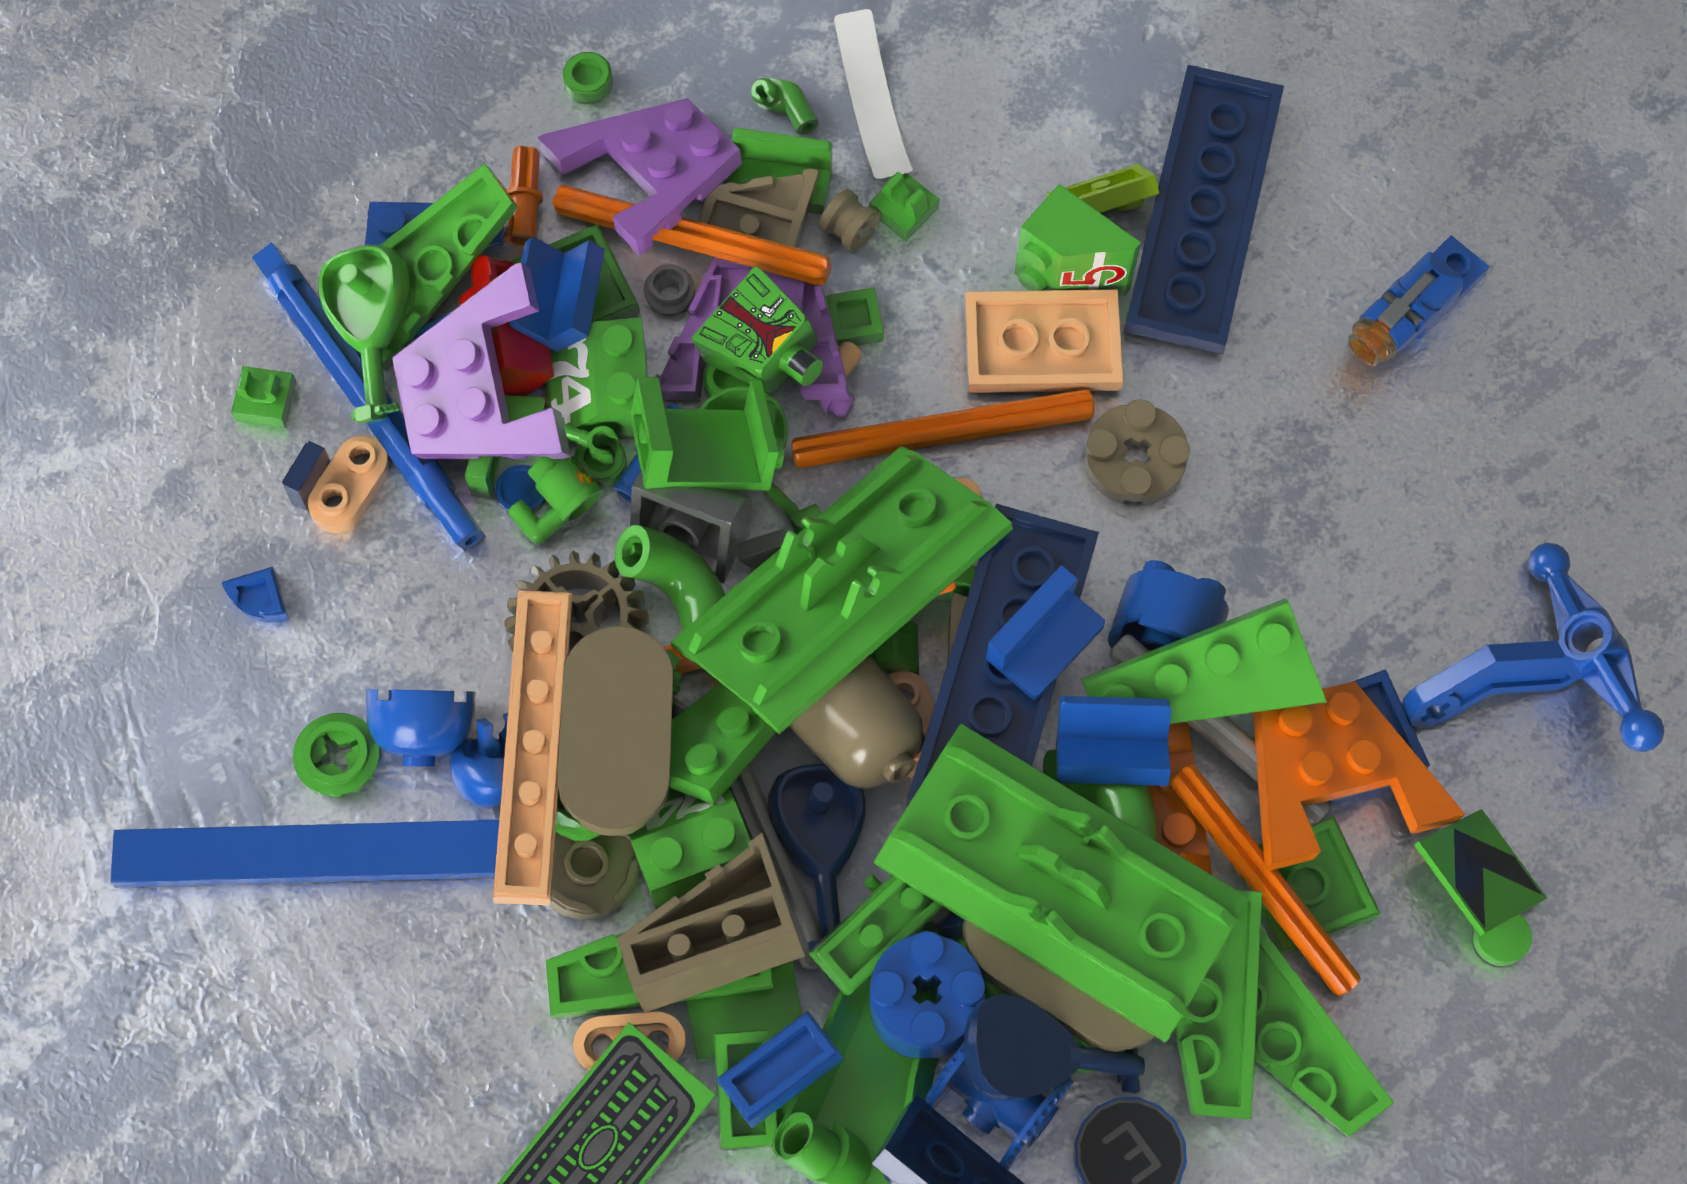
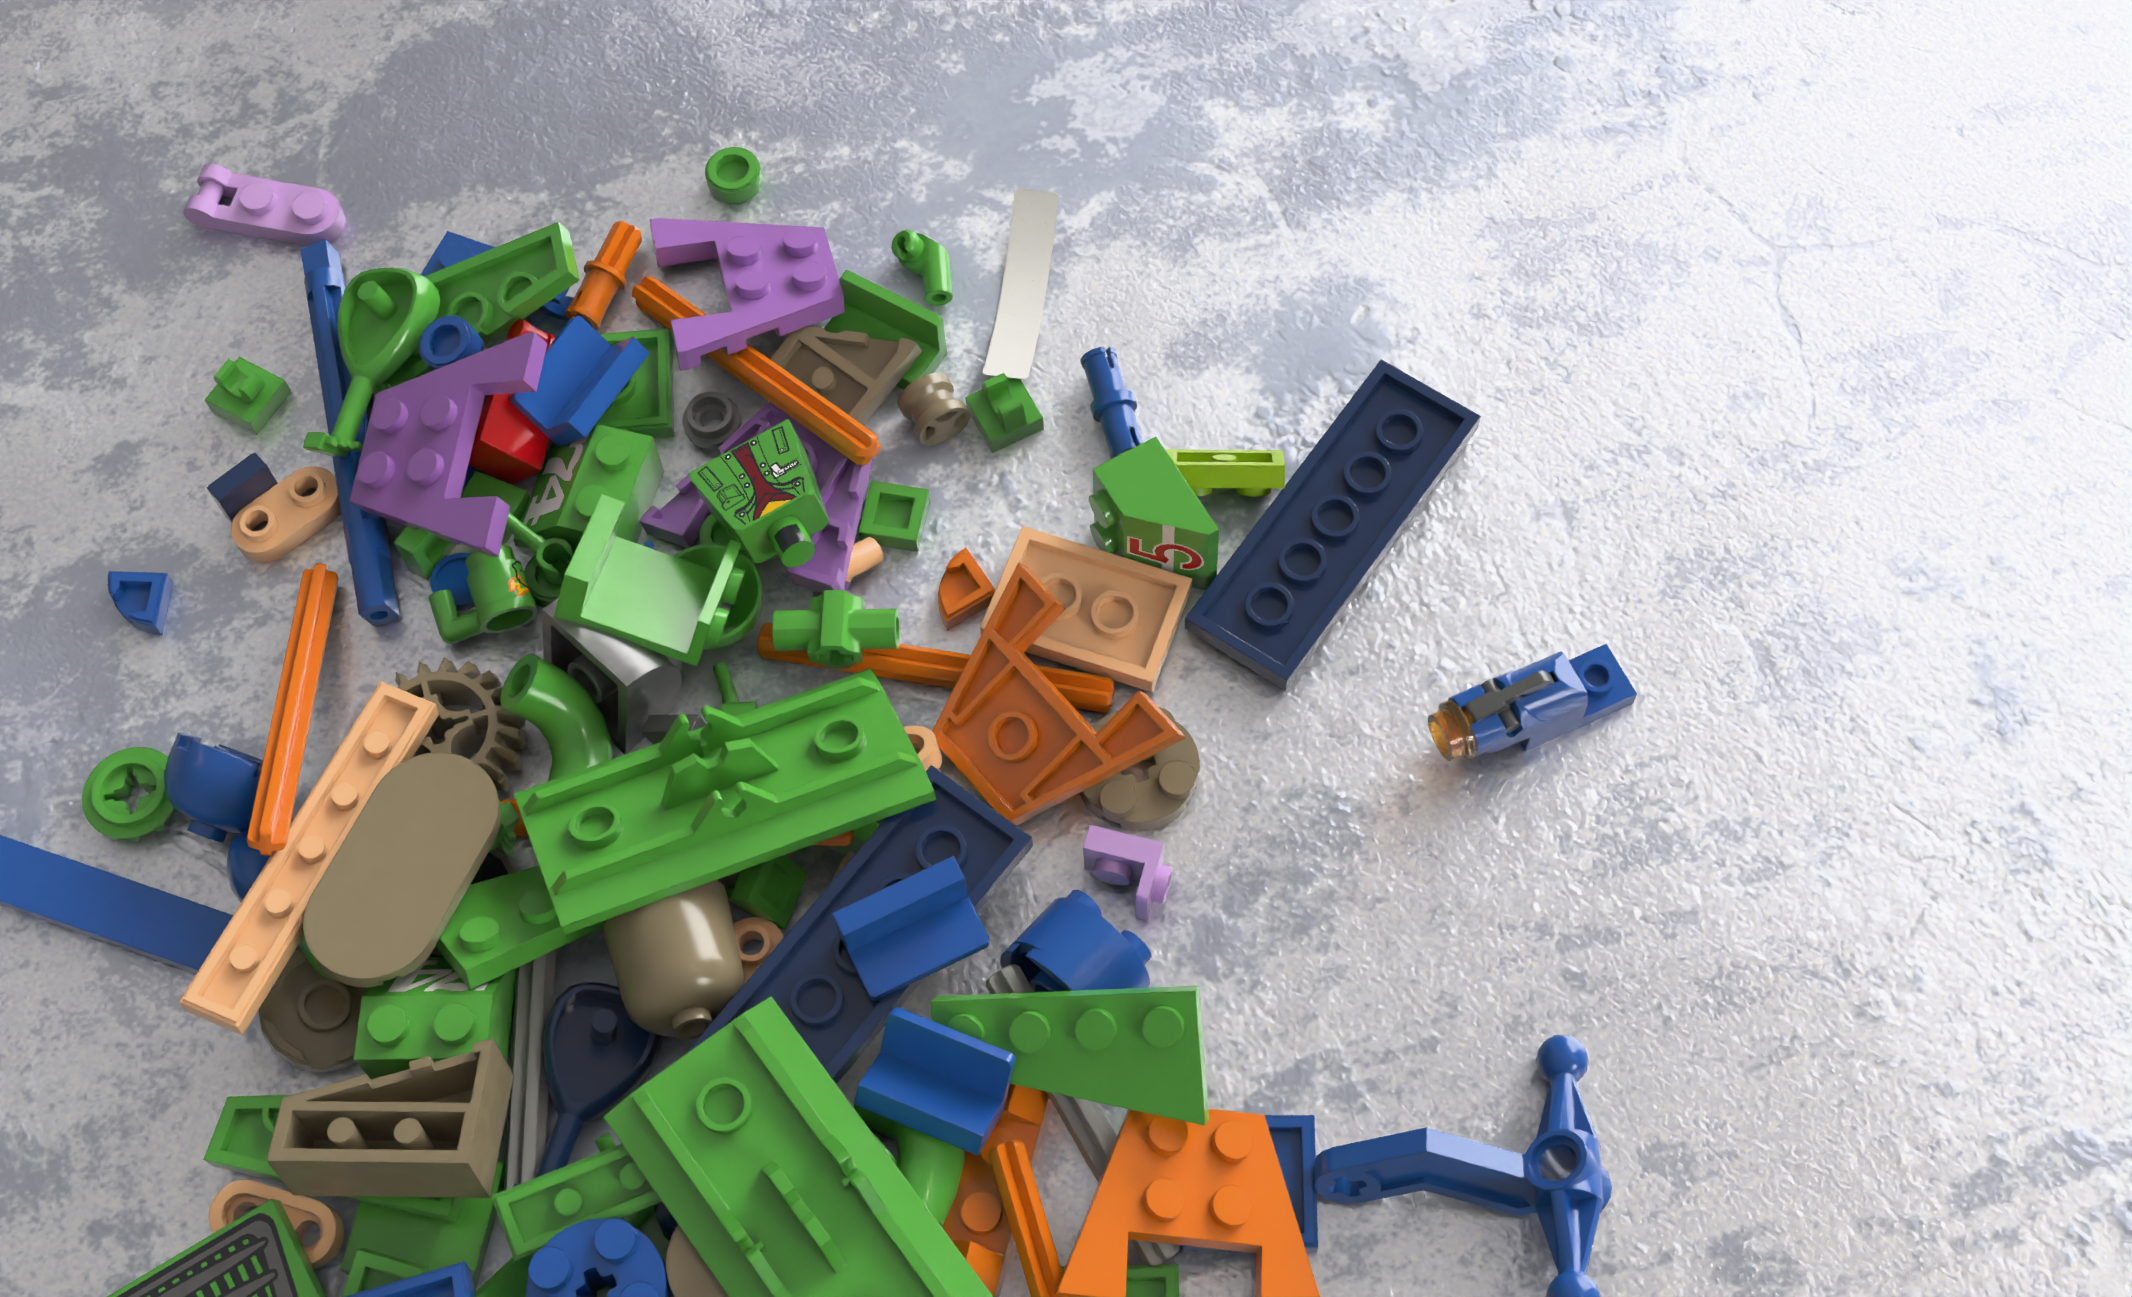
camera: 25 degrees right, 5 degrees down
none -> lavender plate [183,163,346,246]
none -> orange axle [246,563,339,856]
none -> blue tile [419,315,485,370]
none -> bright green axle [772,590,900,669]
none -> orange wing [932,562,1186,826]
none -> orange tile [938,548,996,630]
none -> blue pin [1080,347,1143,459]
none -> lavender bracket [1083,825,1173,920]

